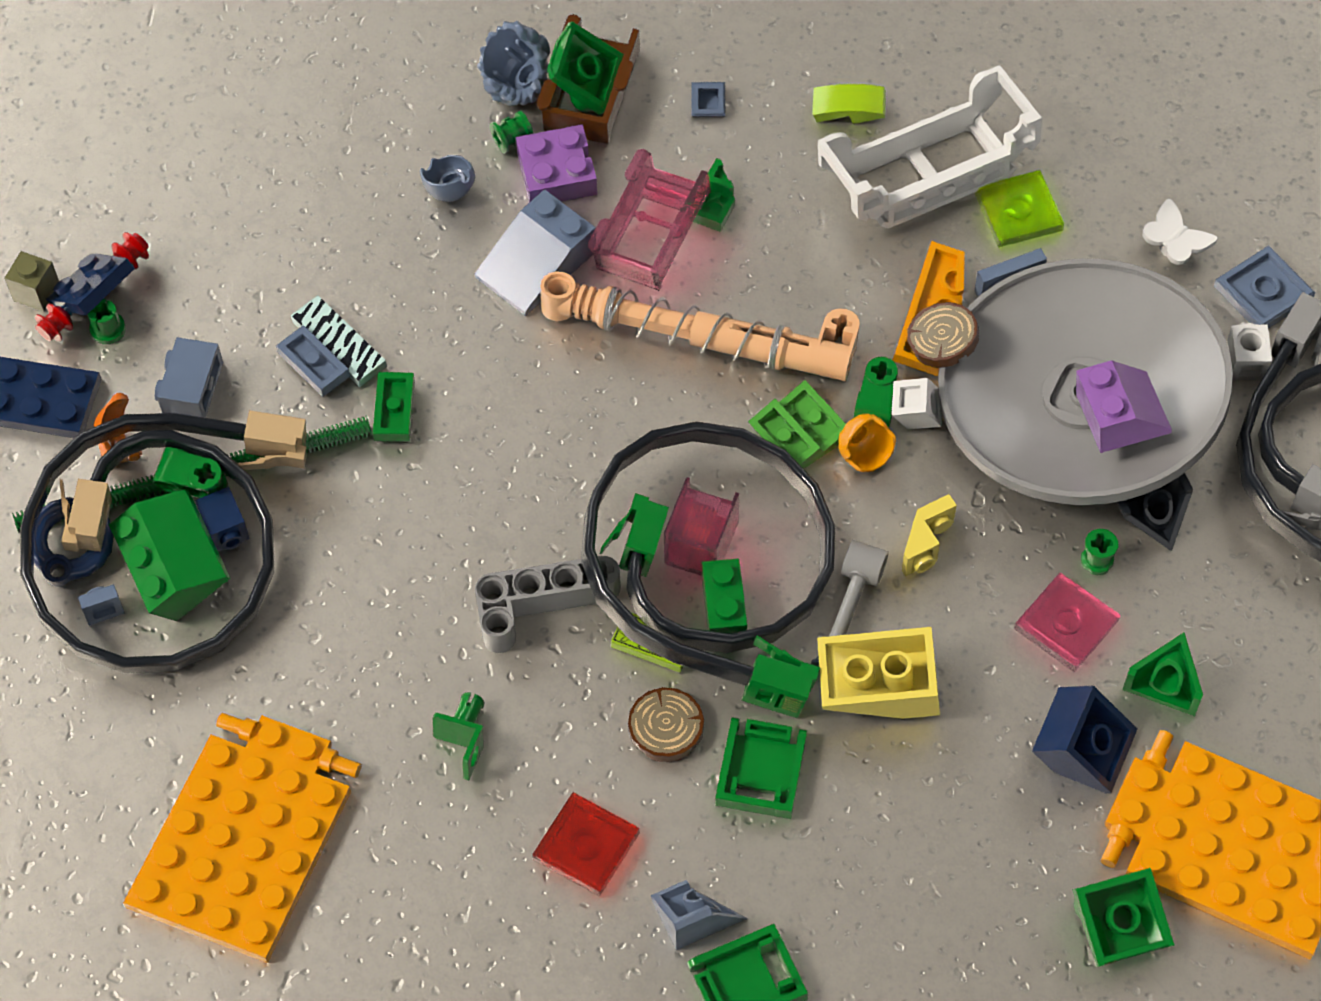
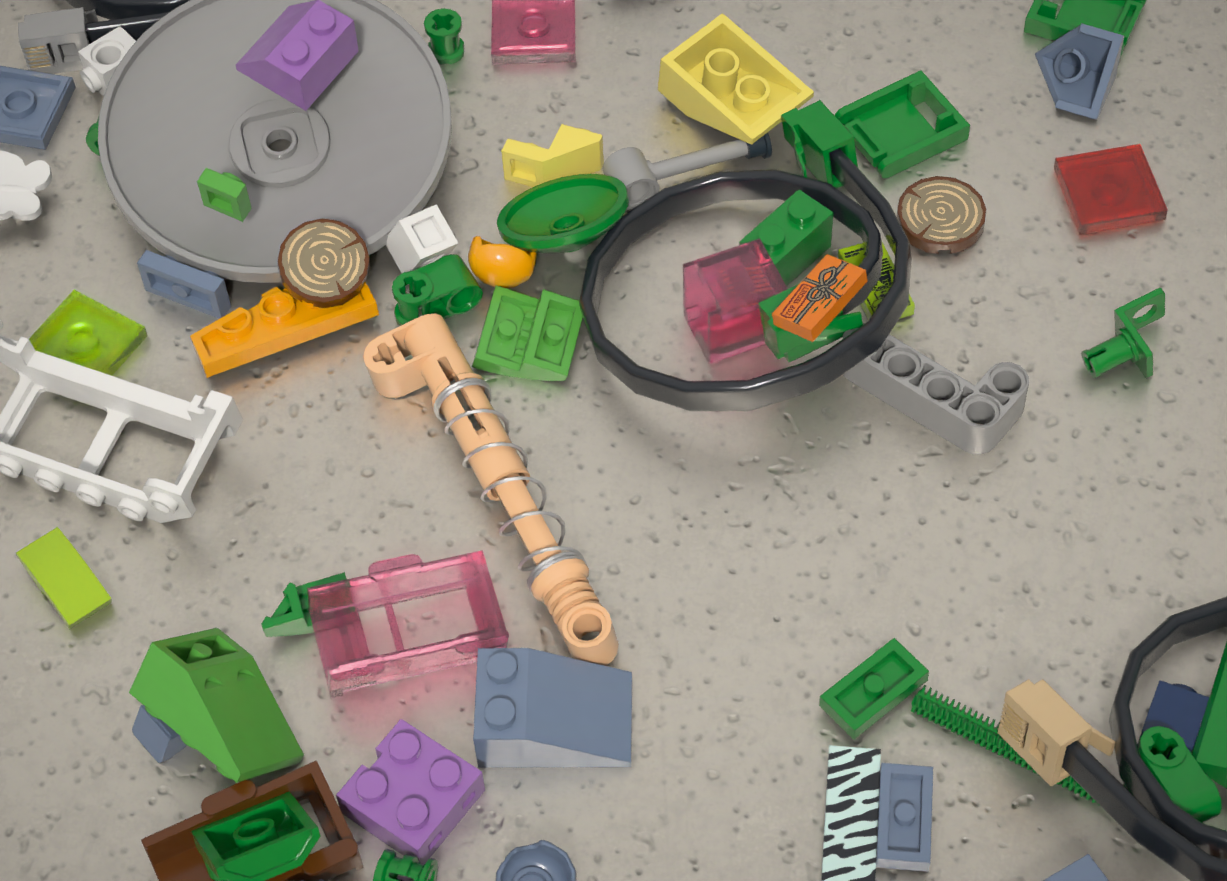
camera: 130 degrees left, 5 degrees down
none -> bright green slope [129,628,304,783]
none -> bright green plate [197,168,252,222]
none -> green dish [497,174,629,254]
none -> orange tile [772,254,868,342]

